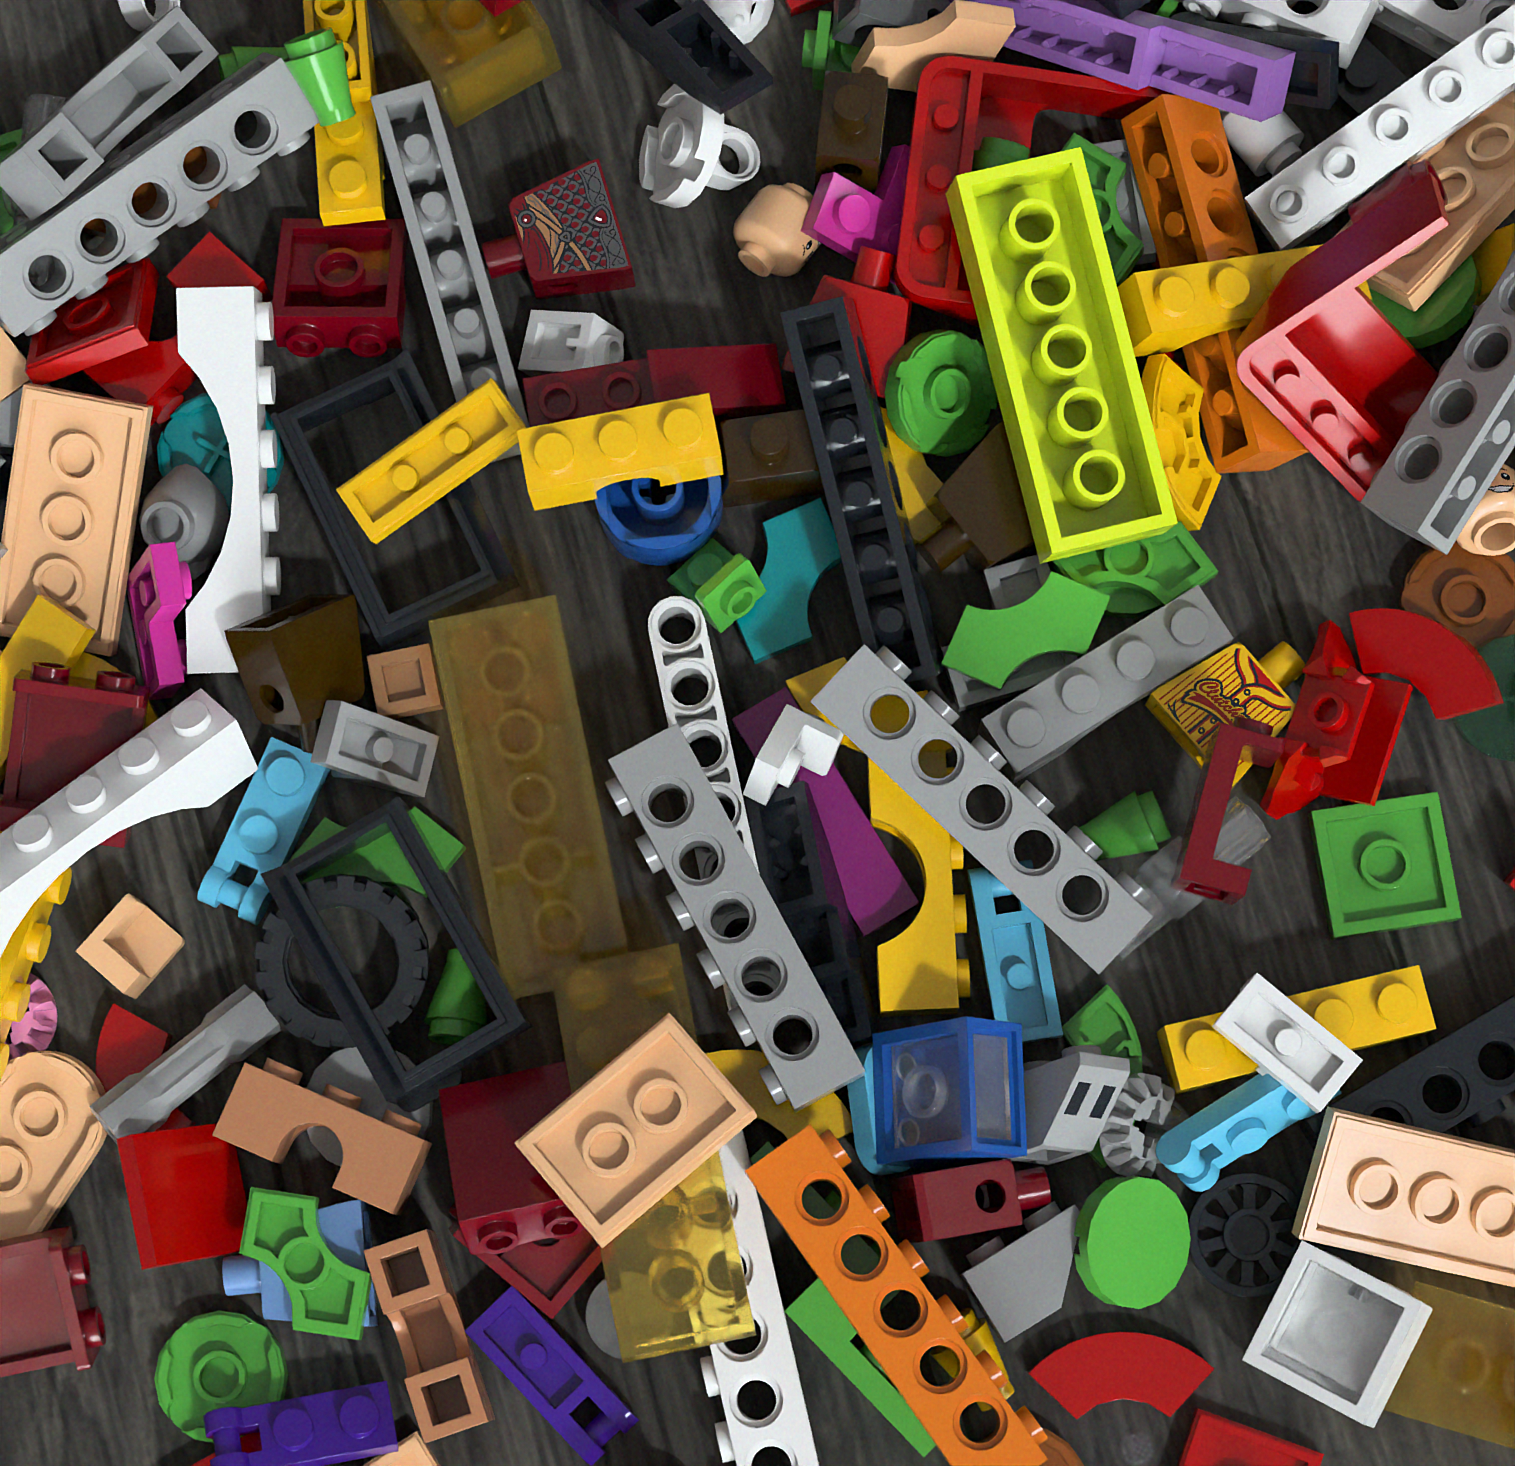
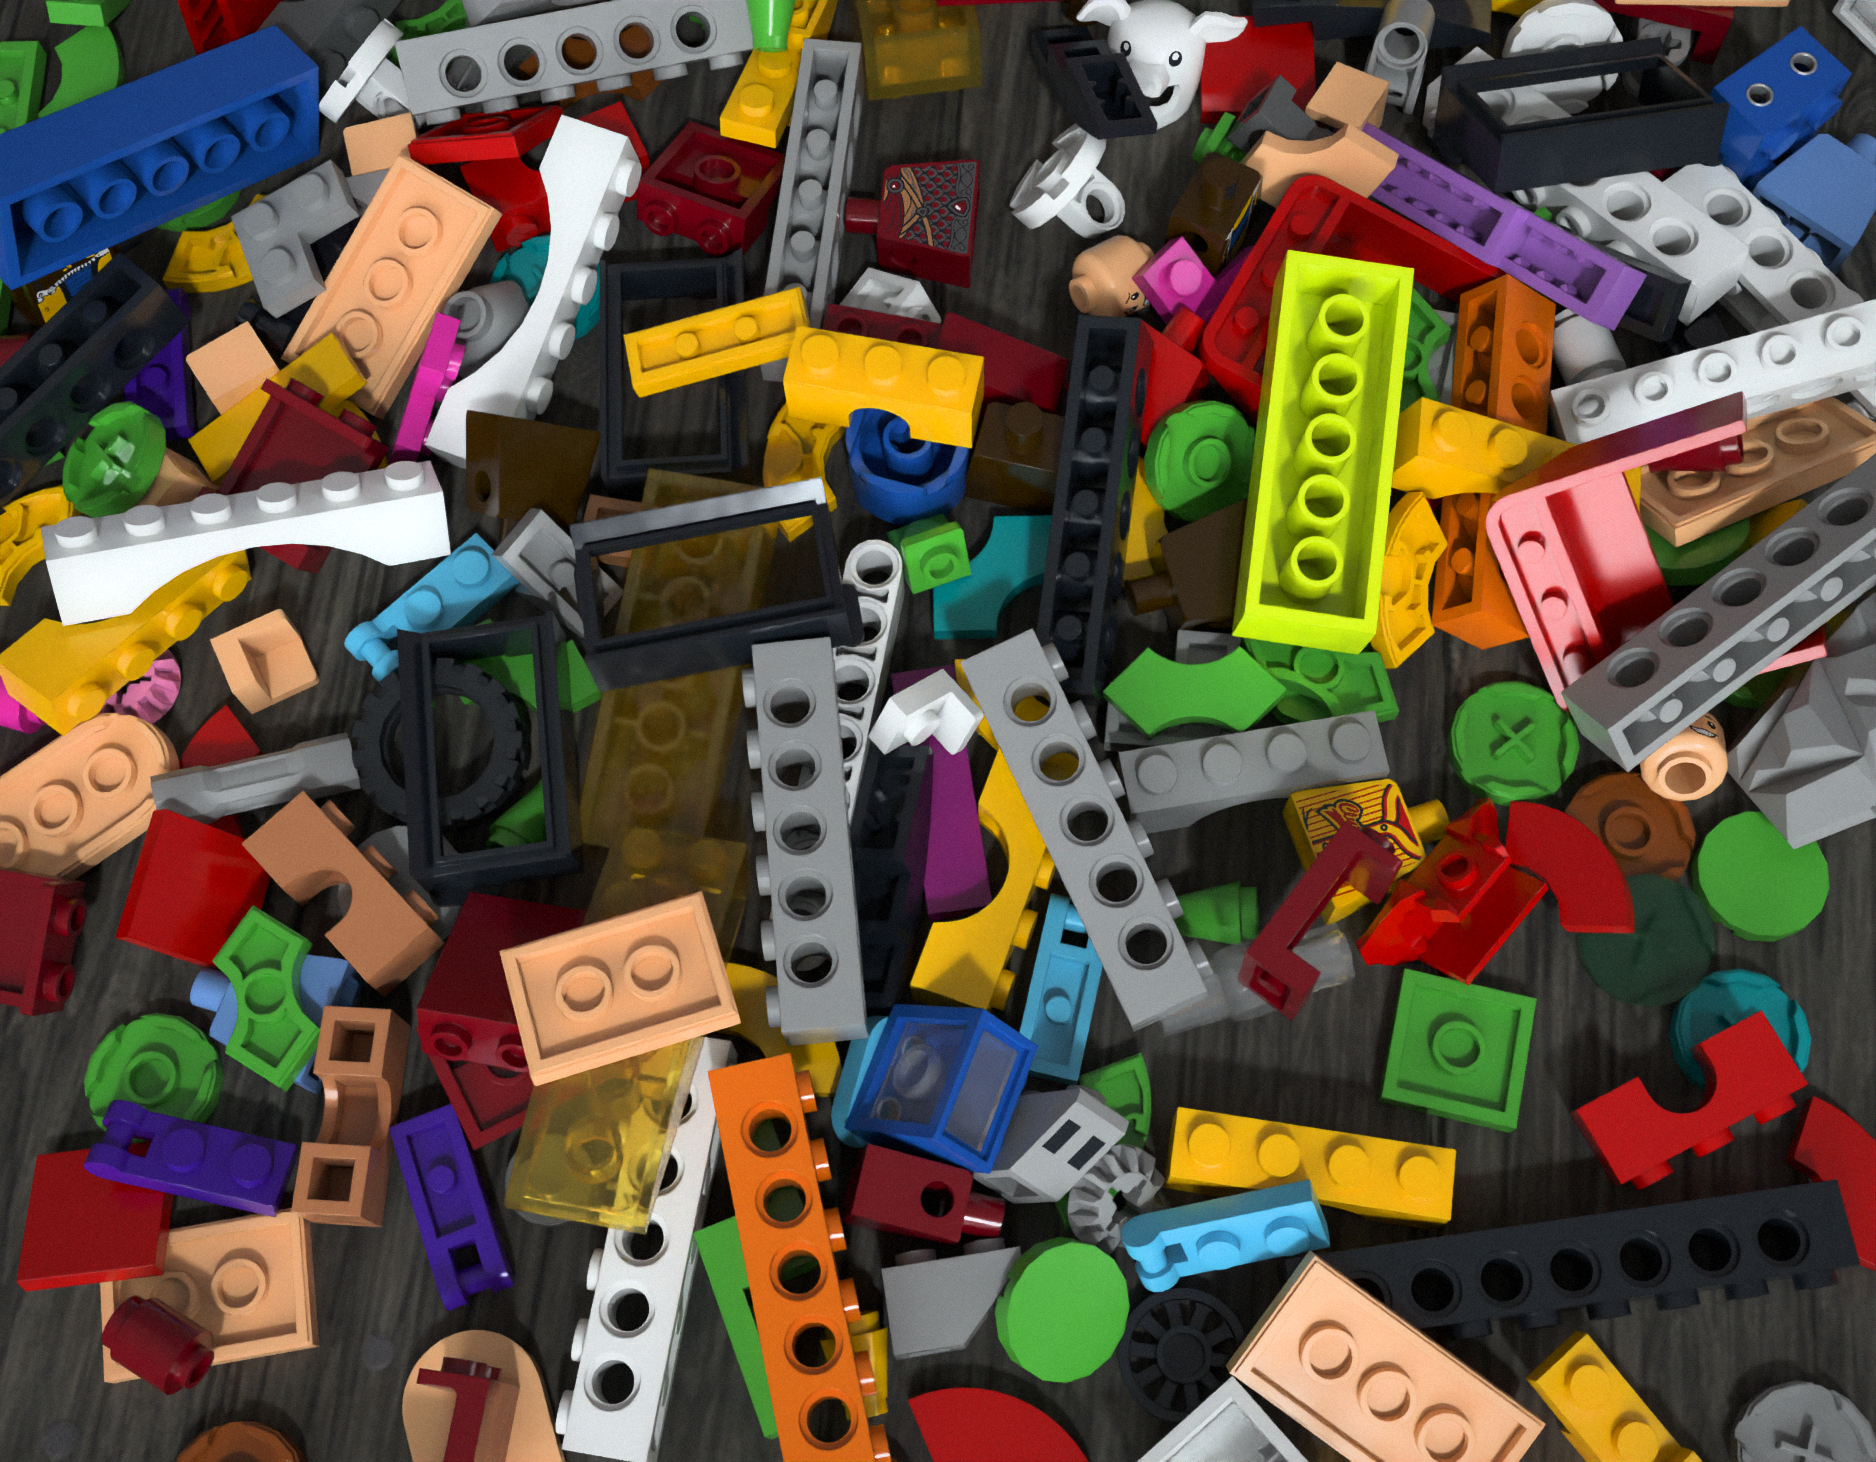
camera: 20 degrees right, 10 degrees down
white panel [1212,973,1363,1113] -> none
none -> black piece [569,477,865,692]
none -> yellow tile [763,402,847,542]
none -> bright green tile [1447,681,1580,807]

